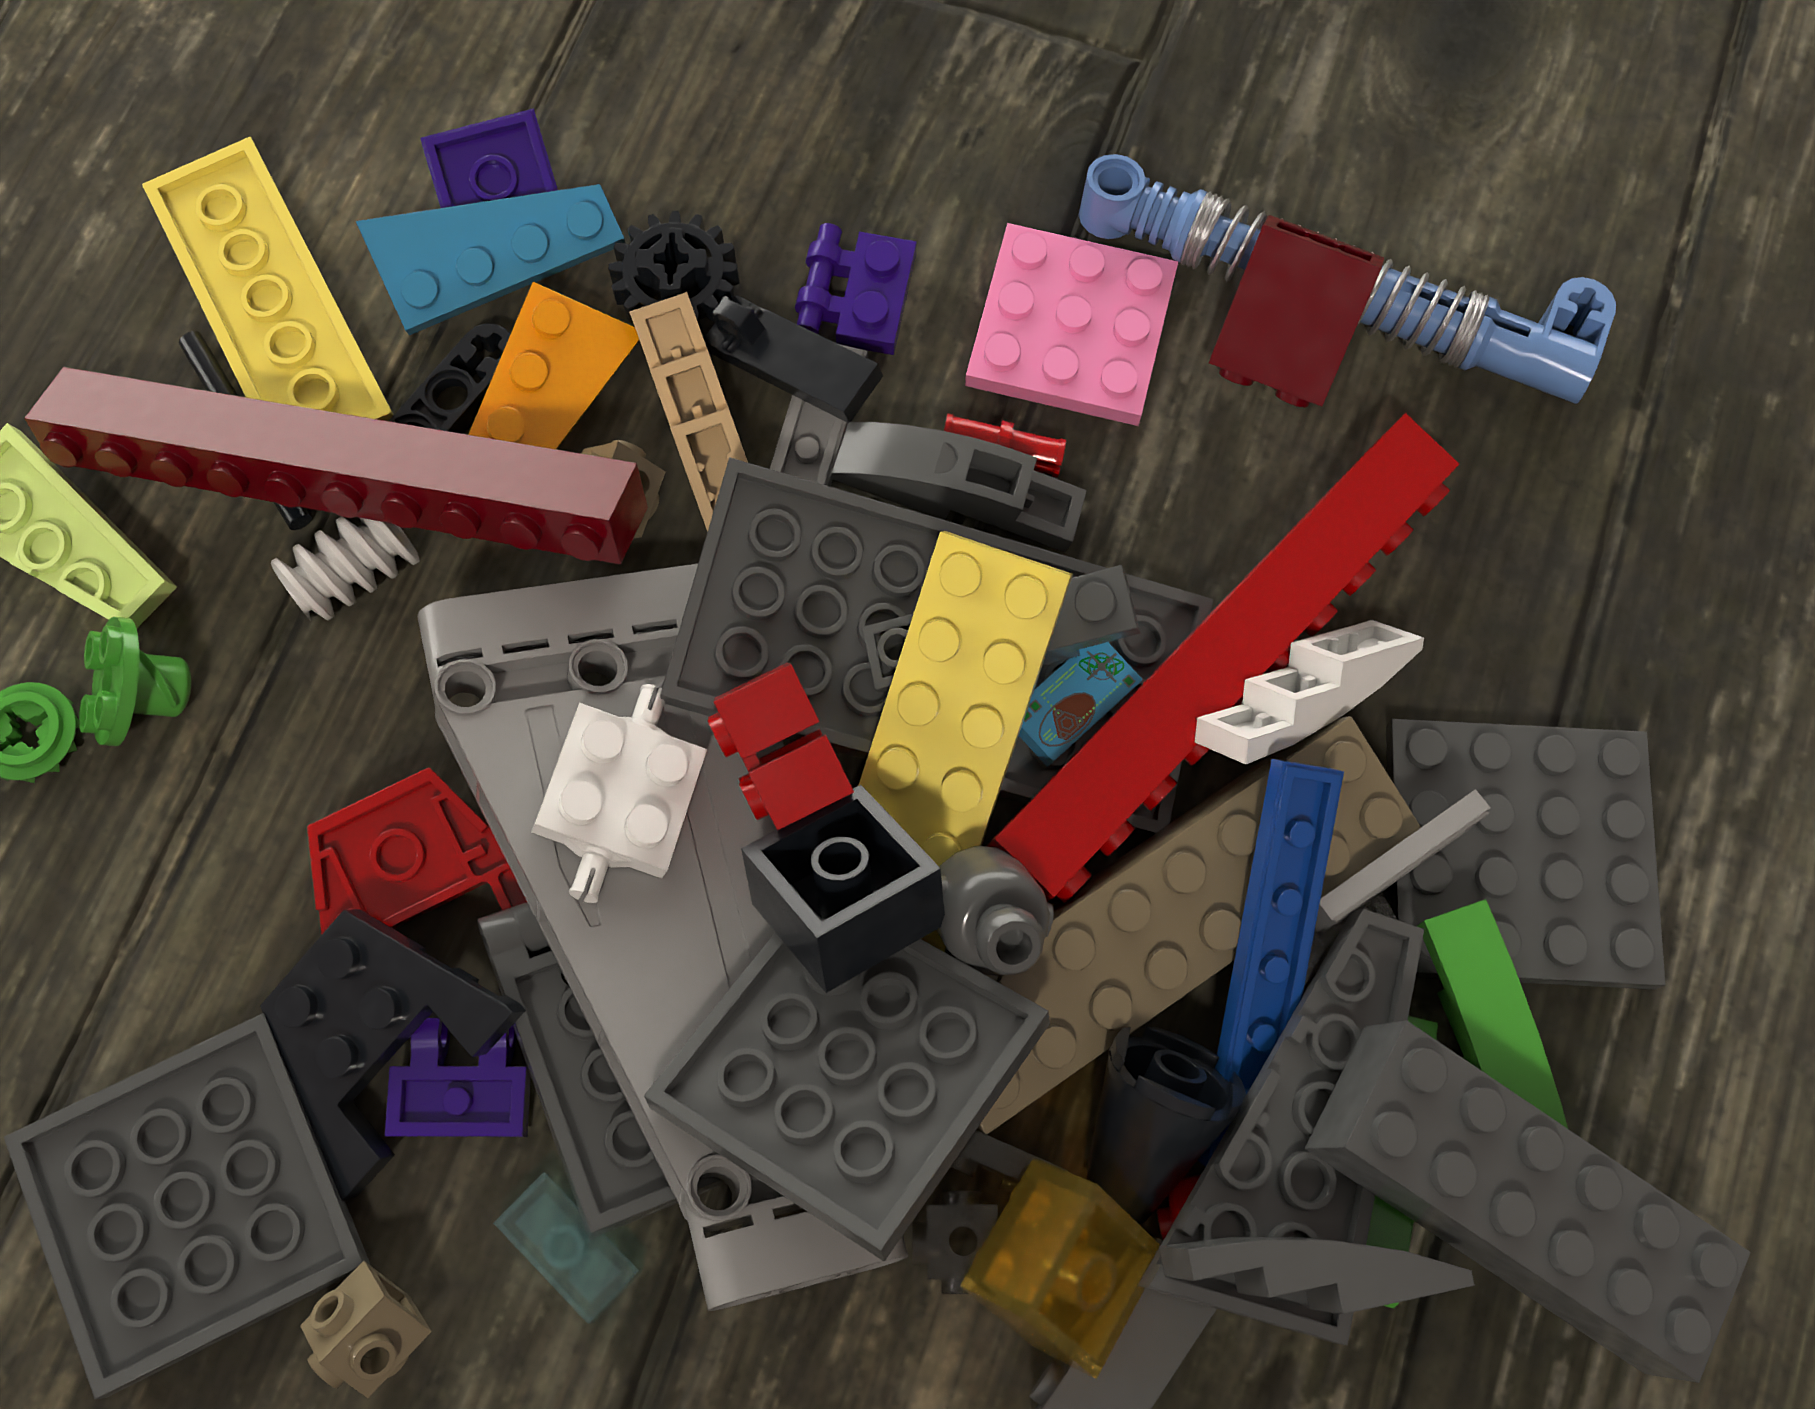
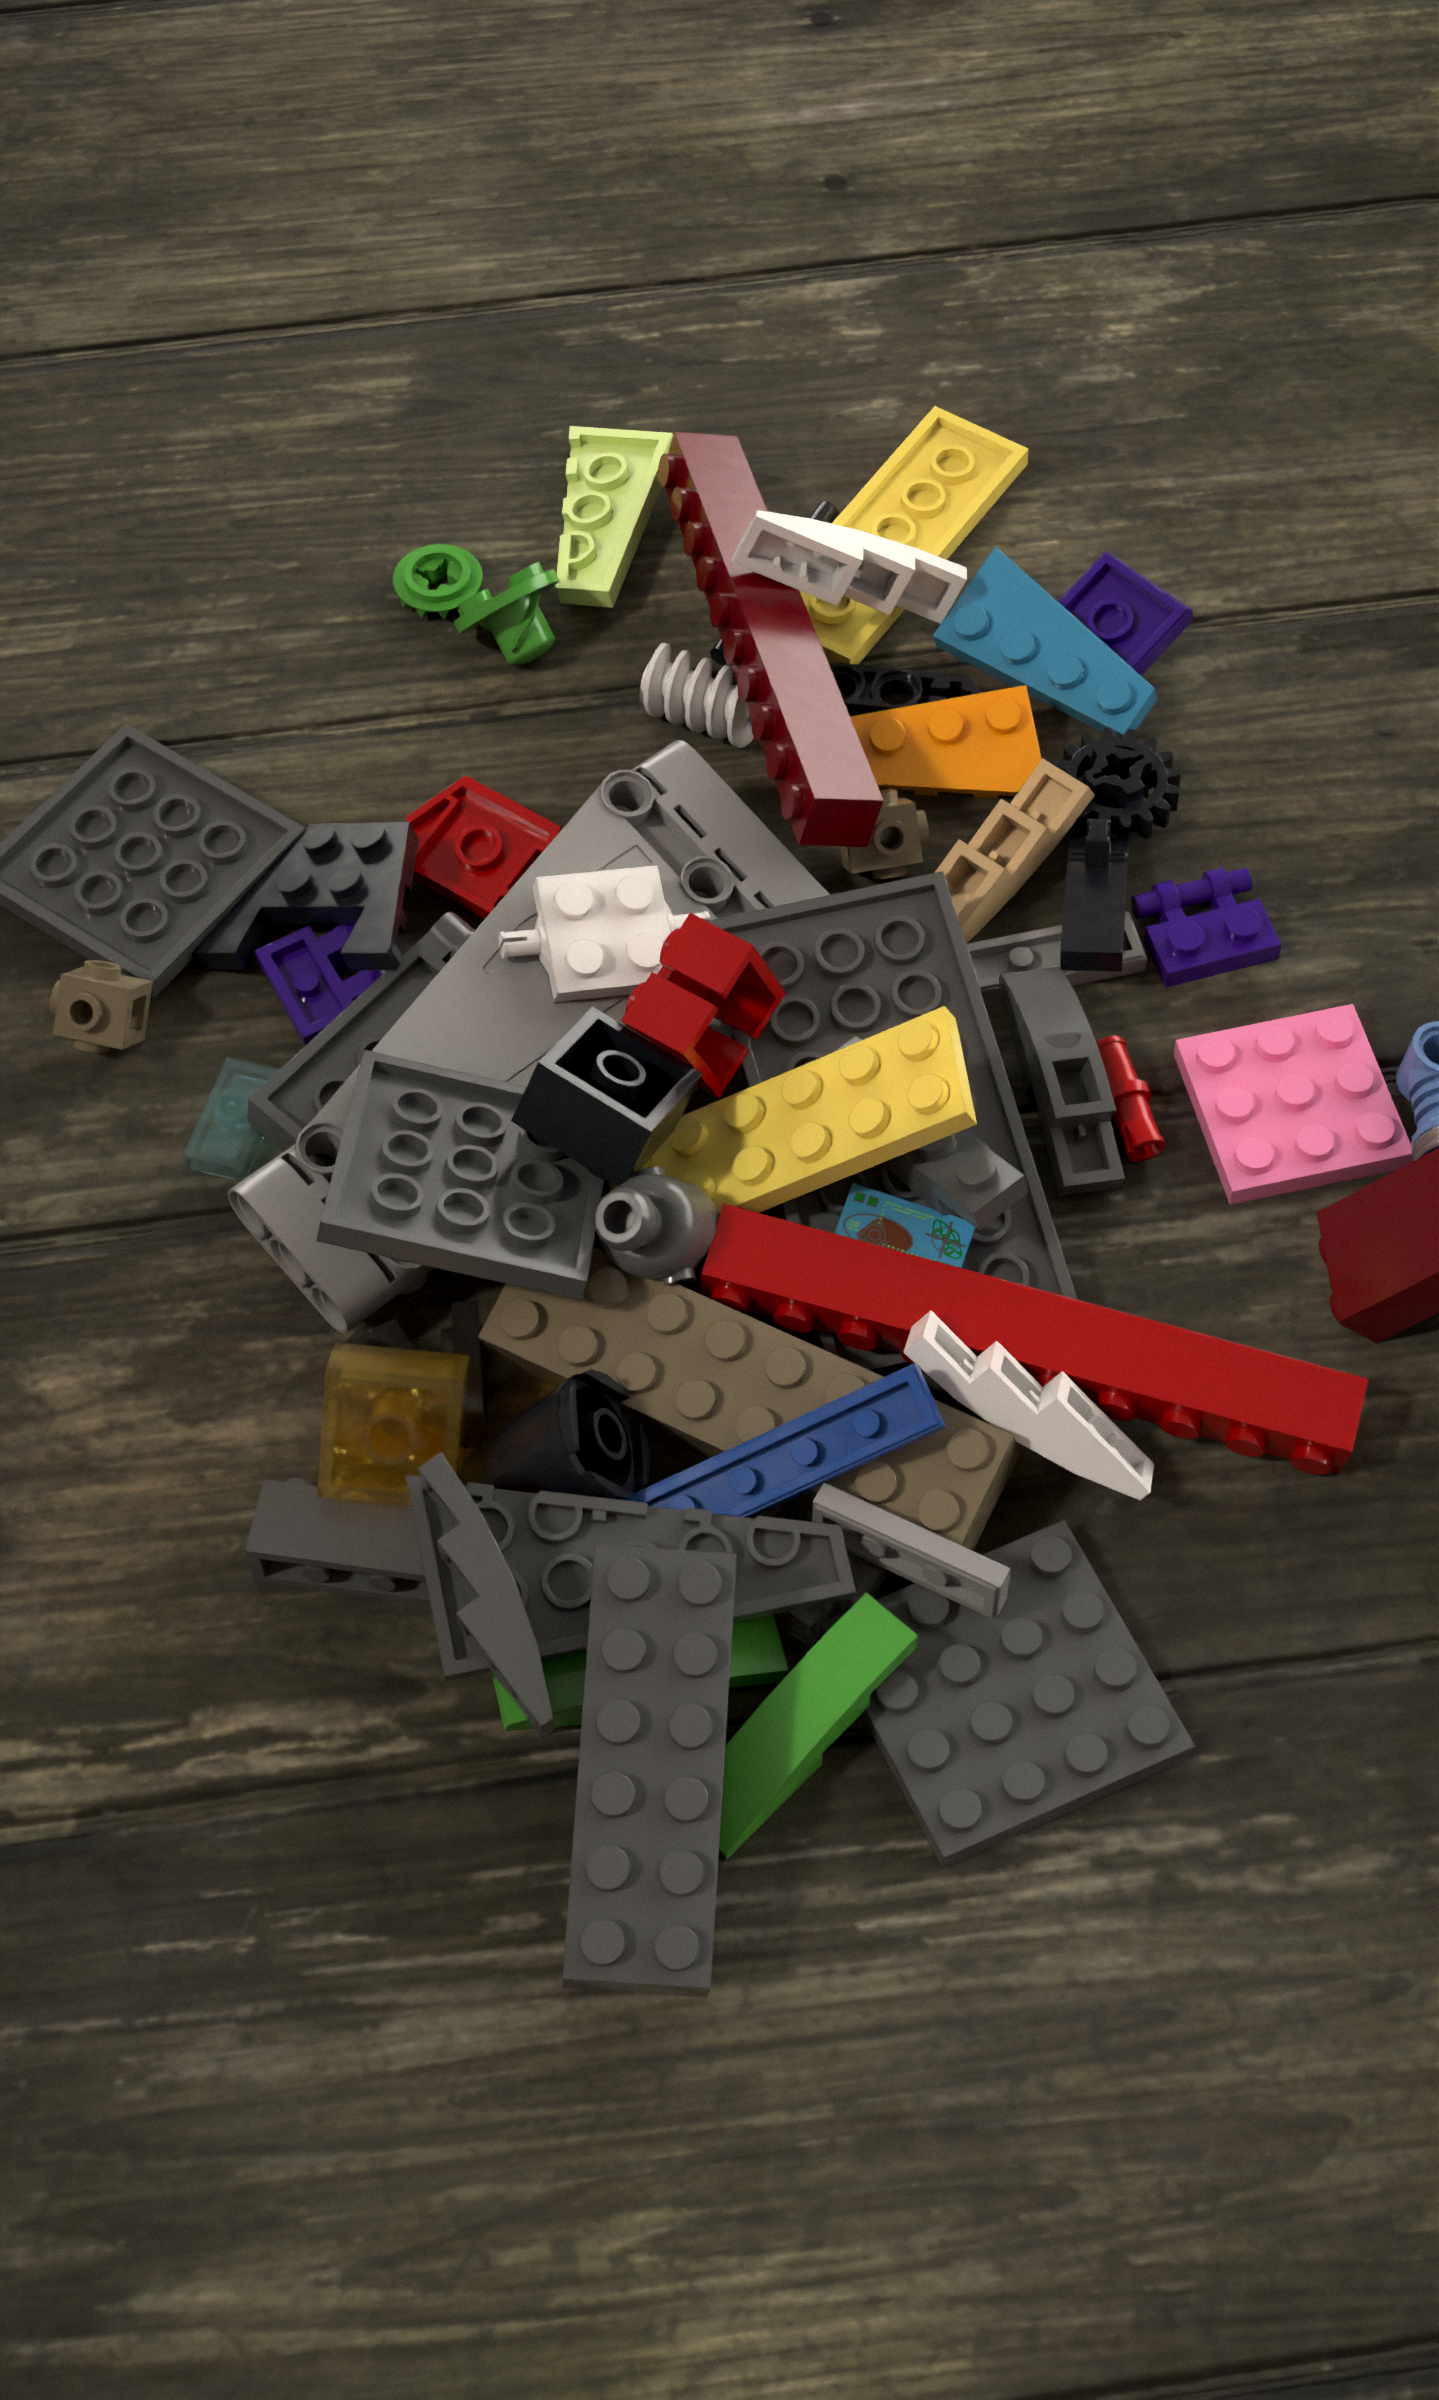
camera: 65 degrees right, 15 degrees down
none -> white slope [732,510,967,624]

